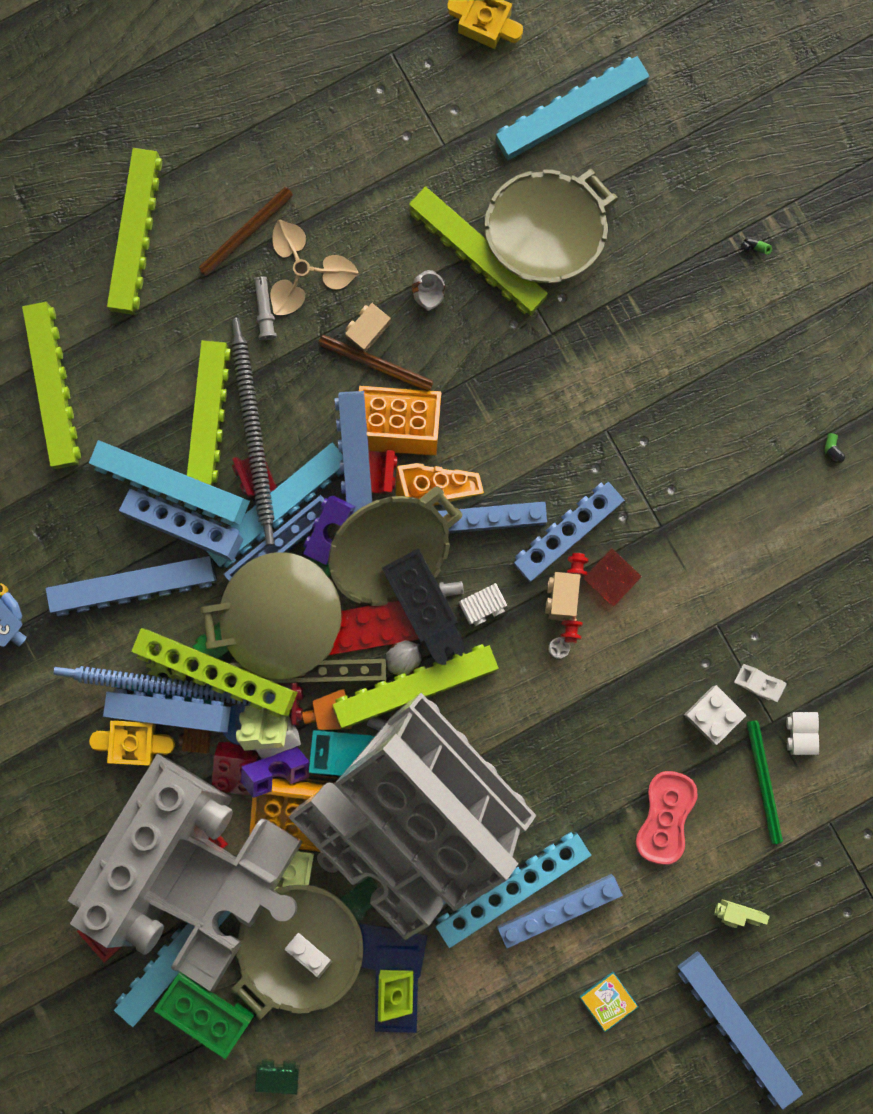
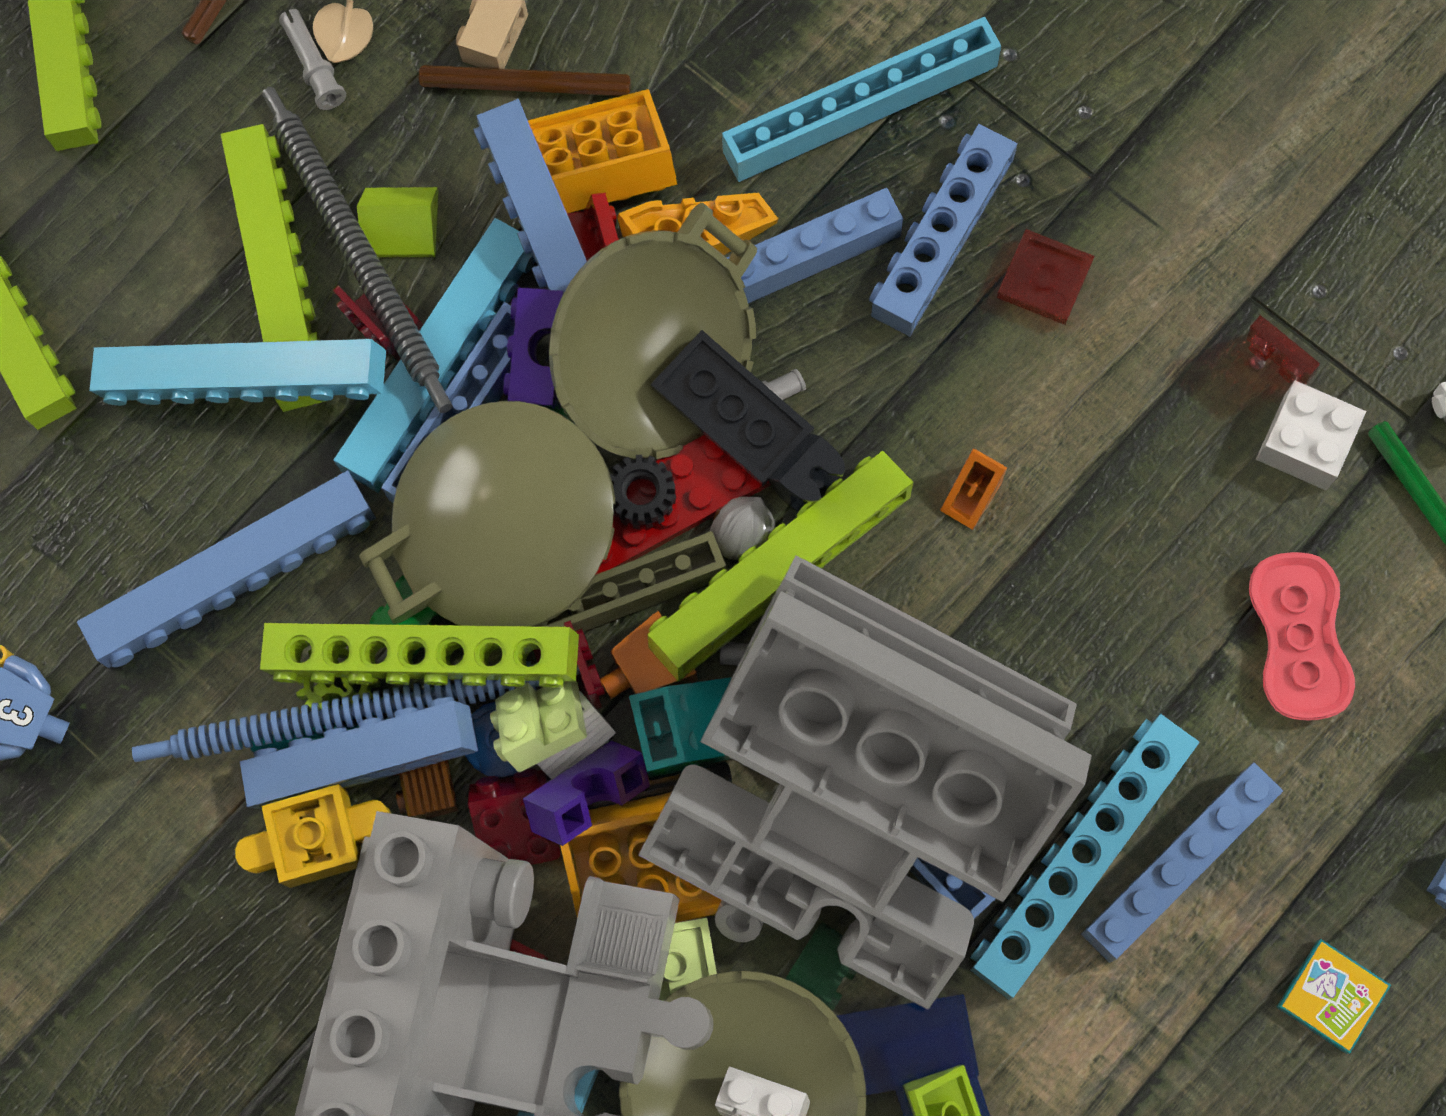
camera: 15 degrees left, 10 degrees down
medium blue brick [119,489,244,561] -> none
white brick [459,583,507,626] -> none
tan brick [545,553,589,644] -> none
white wheel [549,637,570,658] -> none
white brick [734,664,787,702] -> none
none -> lime slope [357,187,438,257]
none -> black tyre [610,455,676,529]
none -> medium azure brick [722,17,1001,182]
none -> orange slope [940,449,1007,530]
none -> clear red plate [1247,315,1320,385]

